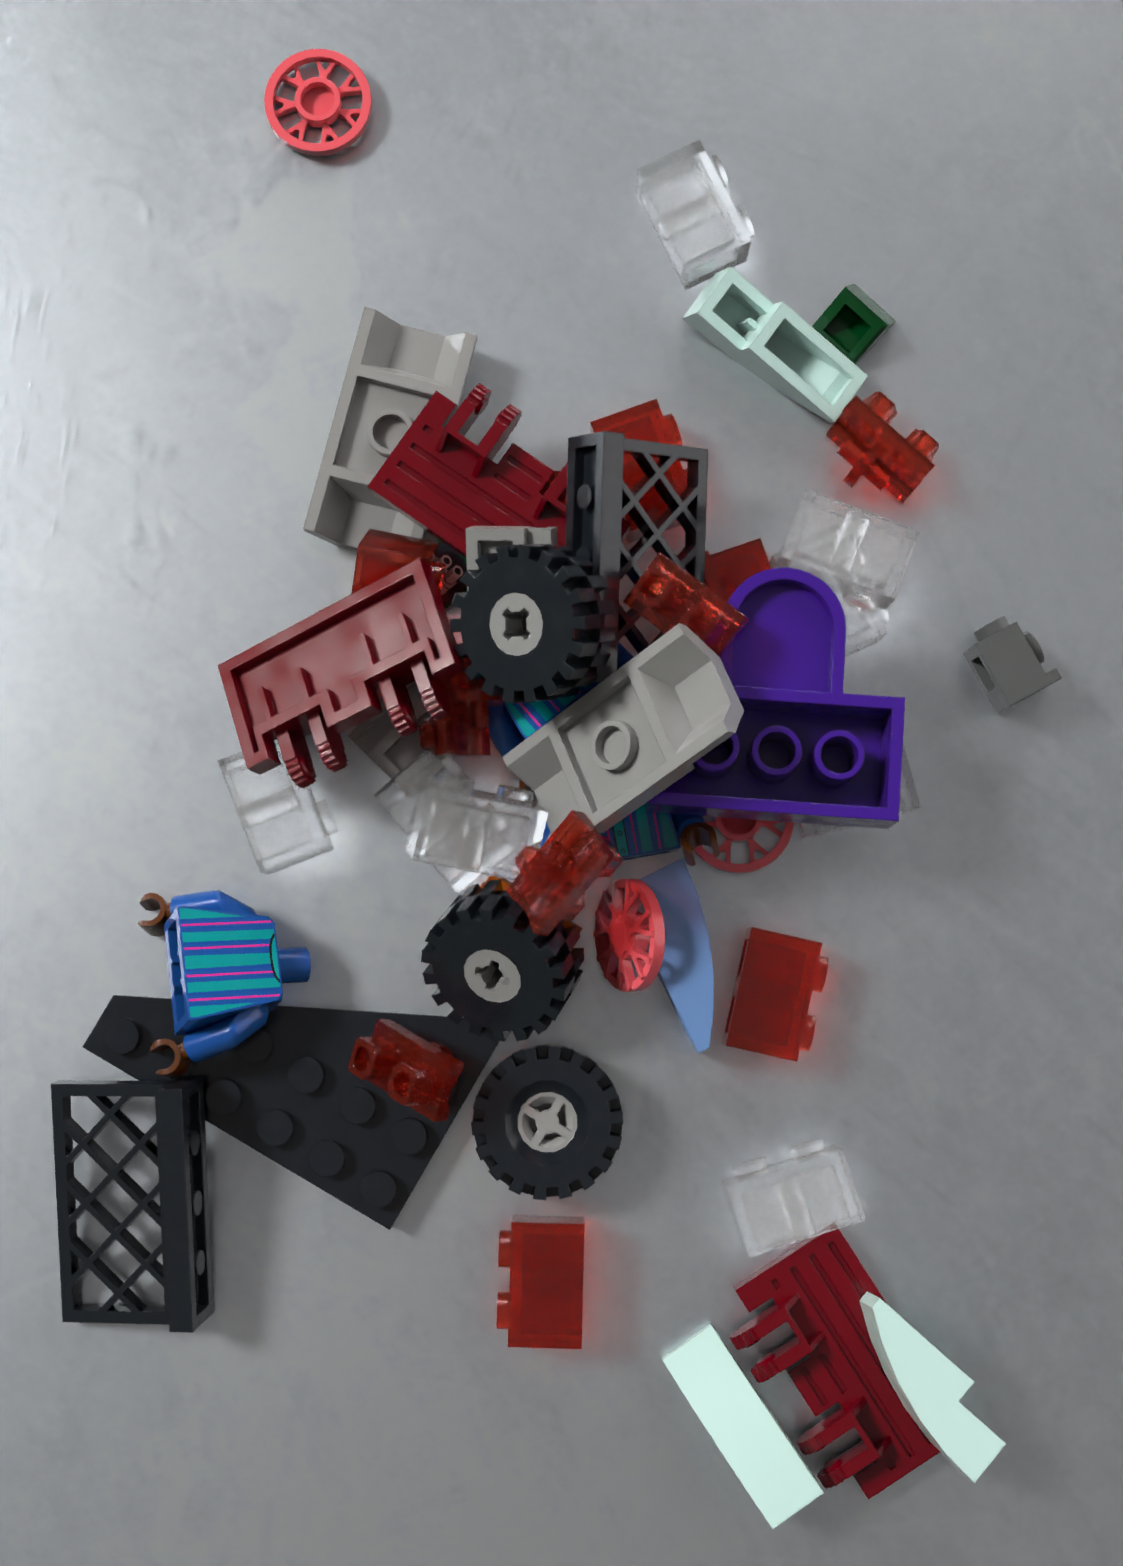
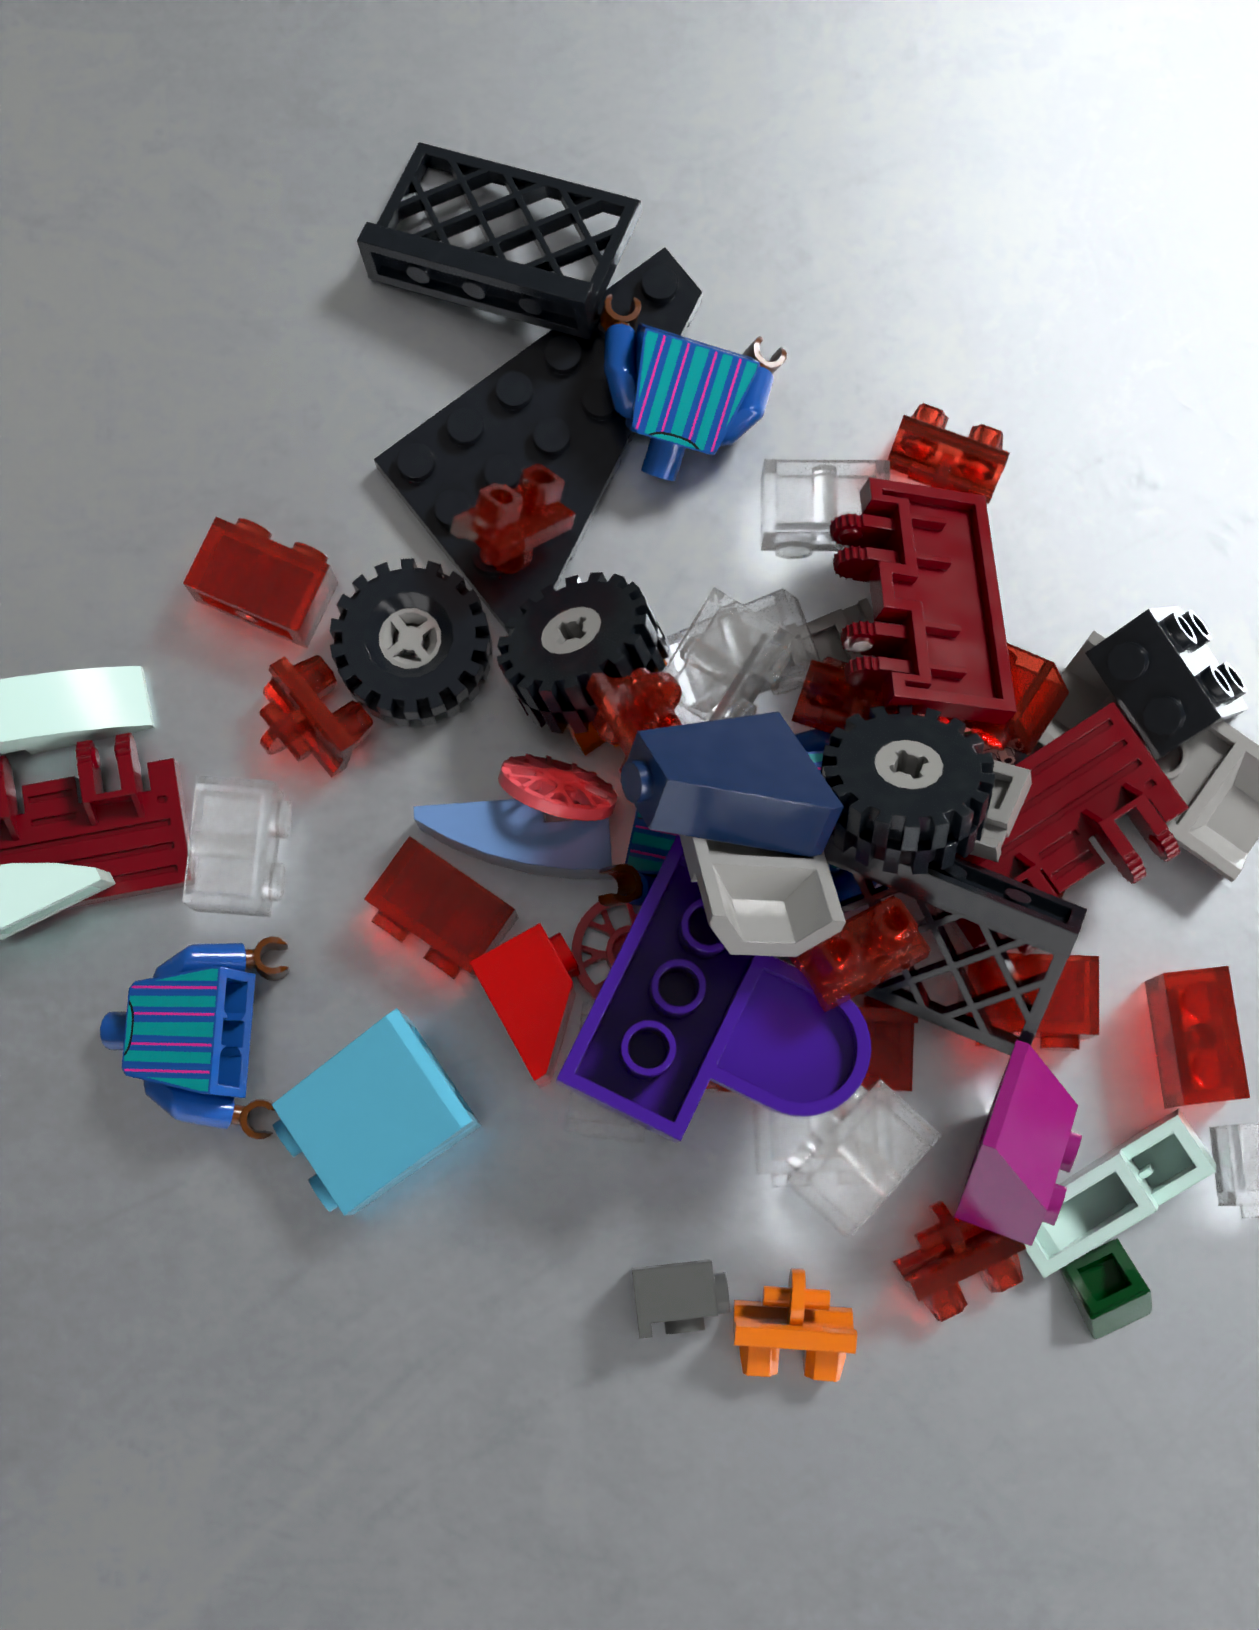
camera: 110 degrees right, 5 degrees down
none -> blue torso [100,936,289,1139]
none -> clear red hips [259,655,373,778]
none -> medium azure slope [271,1008,482,1216]
none -> red slope [469,923,580,1088]
none -> dark blue slope [620,711,844,857]
none -> orange hips [733,1268,857,1382]
none -> clear red hips [885,403,1010,504]
none -> magenta slope [954,1039,1082,1246]
none -> black bracket [1085,606,1247,760]
none -> clear red brick [1145,966,1250,1109]

